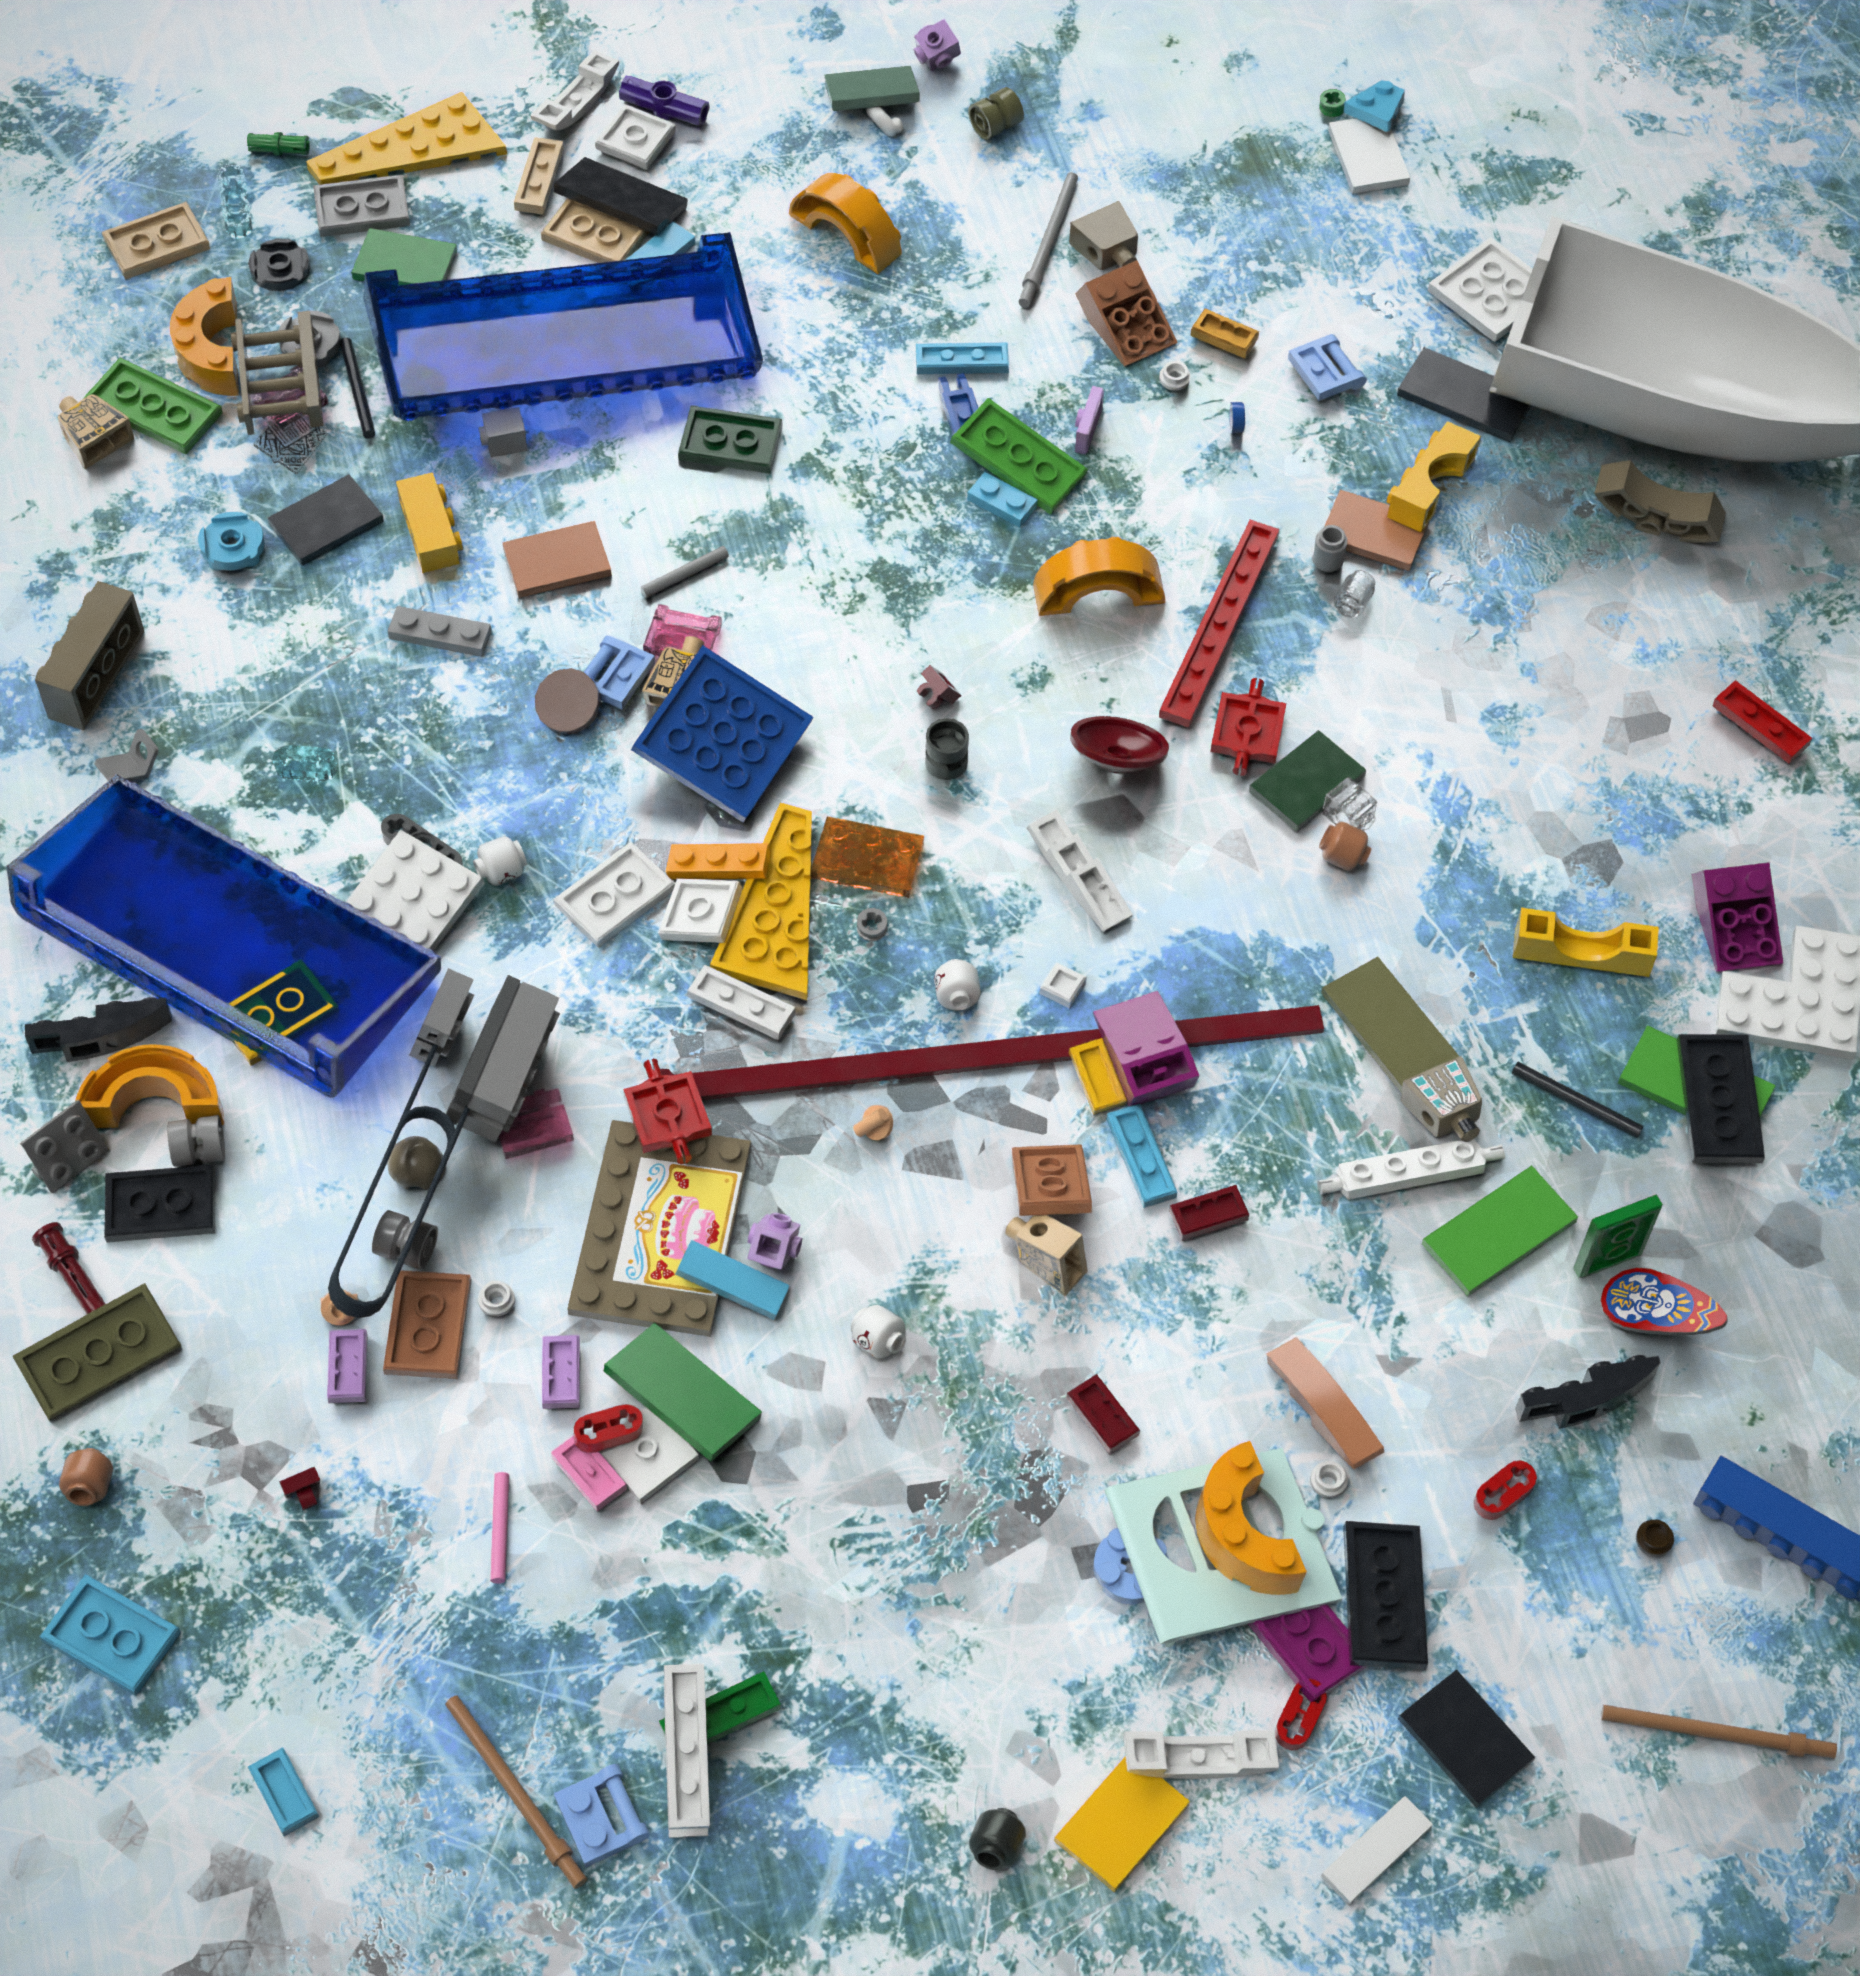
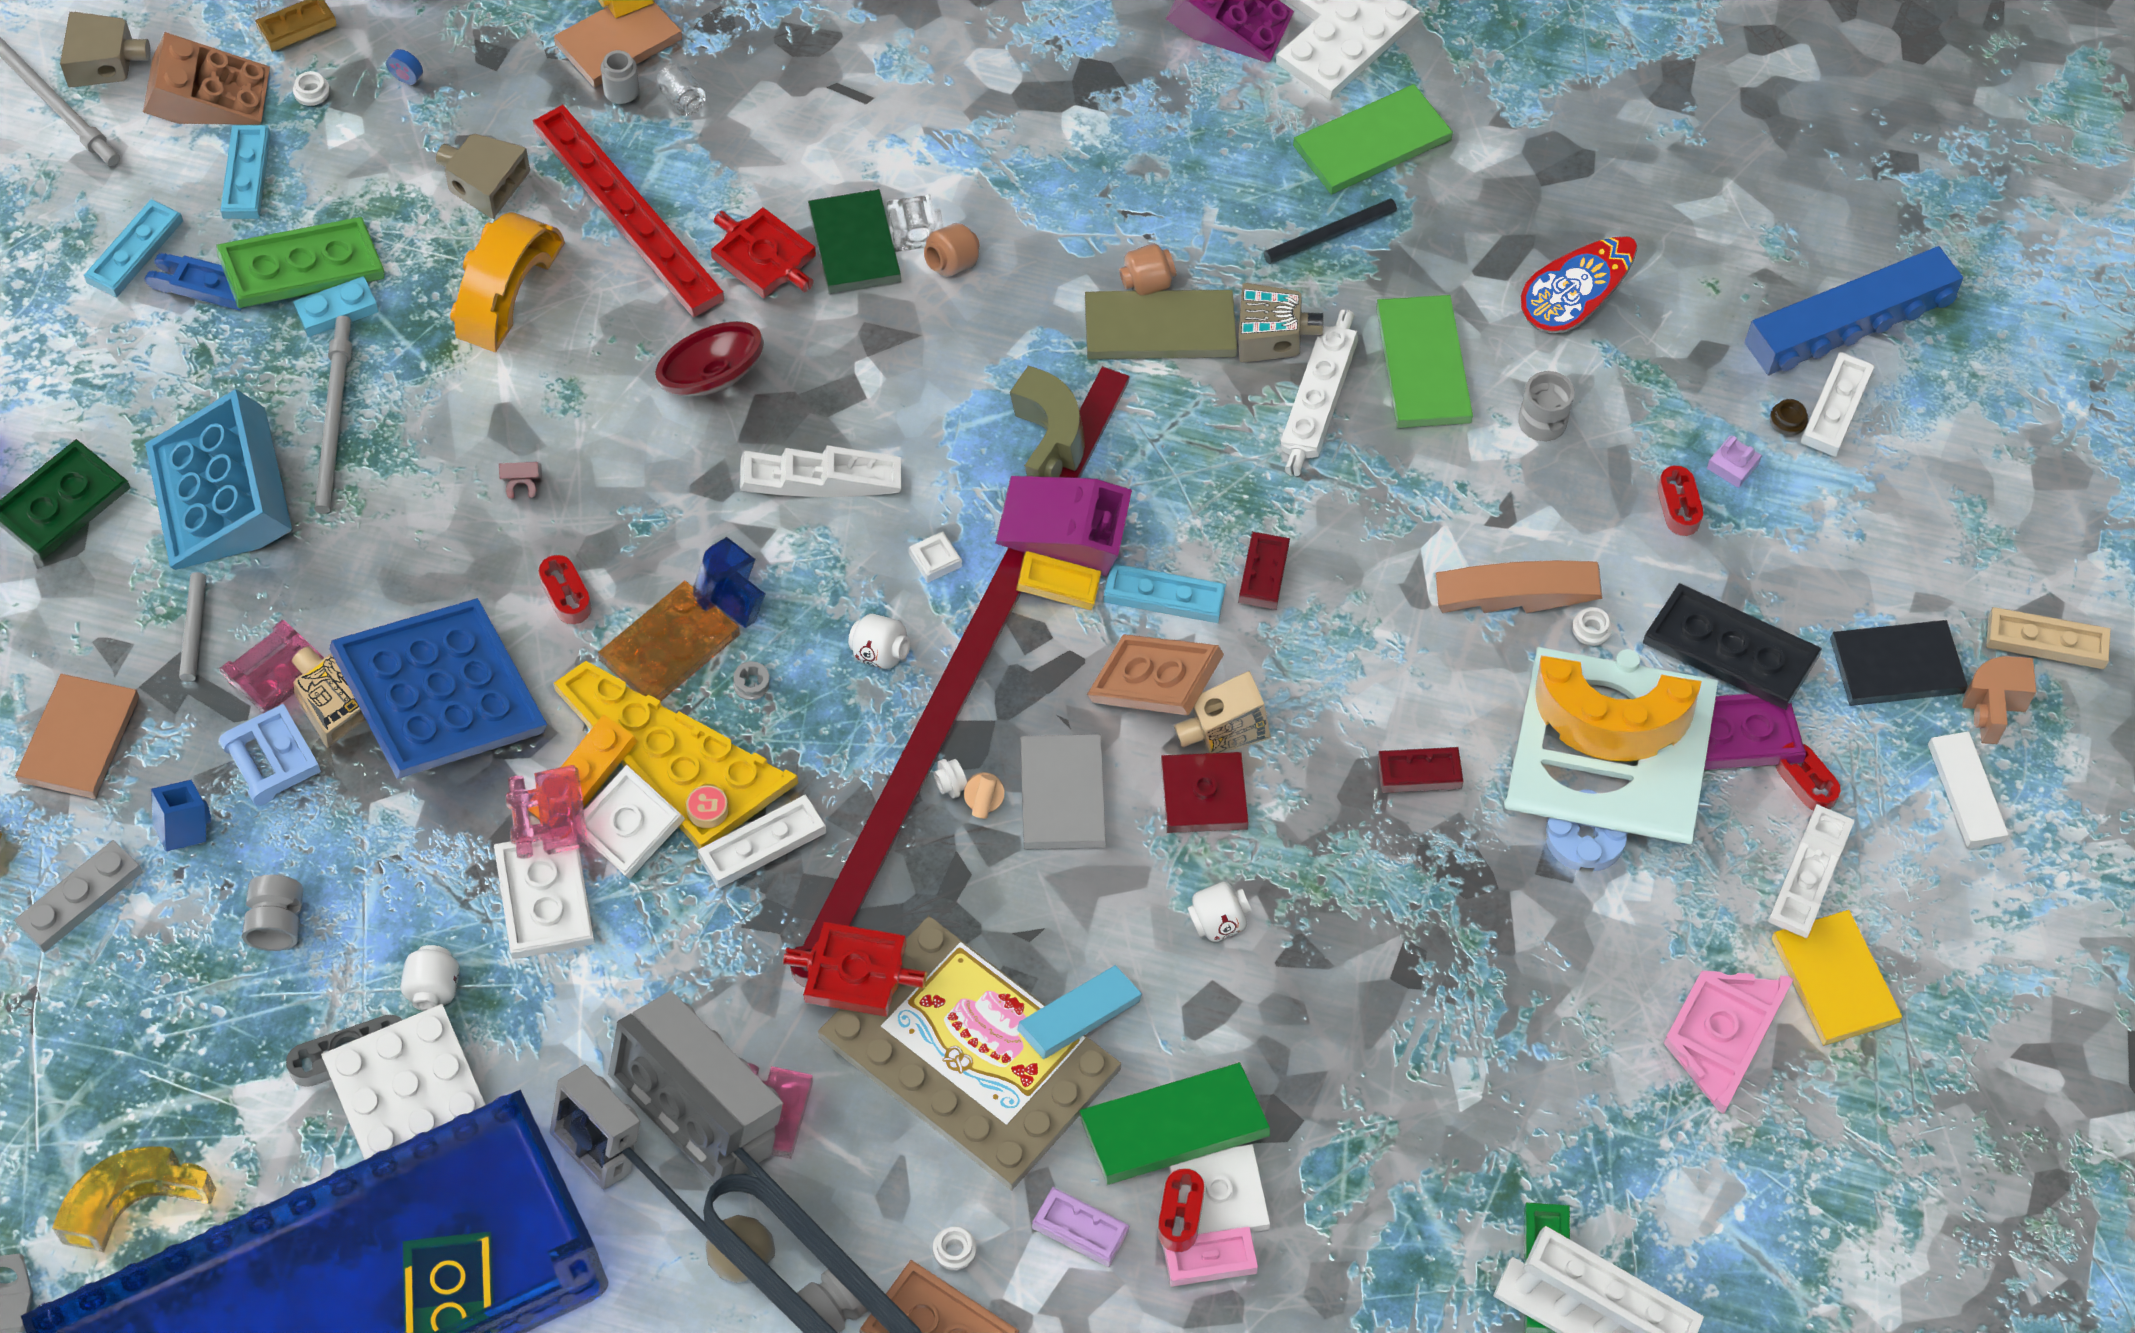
camera: 60 degrees left, 0 degrees up
clear light blue beam [273,745,337,781] -> none
tile [535,668,601,734] -> none
lavender brick [747,1213,803,1269] -> none
pearl dark grey wheel [925,718,969,780] -> none
pearl dark grey head [969,1808,1026,1870] -> none
lavender plate [1075,386,1104,455] -> none
yellow arch [1513,908,1659,977] -> none
black slope [1515,1355,1661,1429] -> none
green tile [1573,1194,1663,1278] -> none
medium nougat bar [1601,1704,1837,1759] -> none
black tile [1677,1034,1765,1163] -> none
none -> clear yellow arch [52,1146,216,1253]
none -> dark azure slope [145,389,292,570]
none -> blue brick [151,779,211,851]
none -> medium azure tile [220,125,271,219]
none -> light grey wheel [242,875,304,951]
none -> light grey bar [314,316,352,514]
none -> dark tan torso [436,134,530,219]
none -> clear pink plate [505,765,588,859]
none -> red beam [538,555,592,624]
none -> tile [686,785,728,828]
none -> clear blue brick [693,537,766,628]
none -> white plate [934,759,967,799]
none -> olive arch [1010,365,1085,477]
none -> light grey tile [1020,734,1106,849]
none -> nougat head [1119,243,1176,296]
none -> dark red plate [1161,752,1249,833]
none -> light grey wheel [1518,371,1575,442]
none -> bright pink wing [1664,971,1793,1114]
none -> lavender tile [1707,436,1762,488]
none -> white plate [1800,352,1875,457]
none -> nougat brick [1962,656,2036,744]
none -> tan plate [1986,607,2111,669]

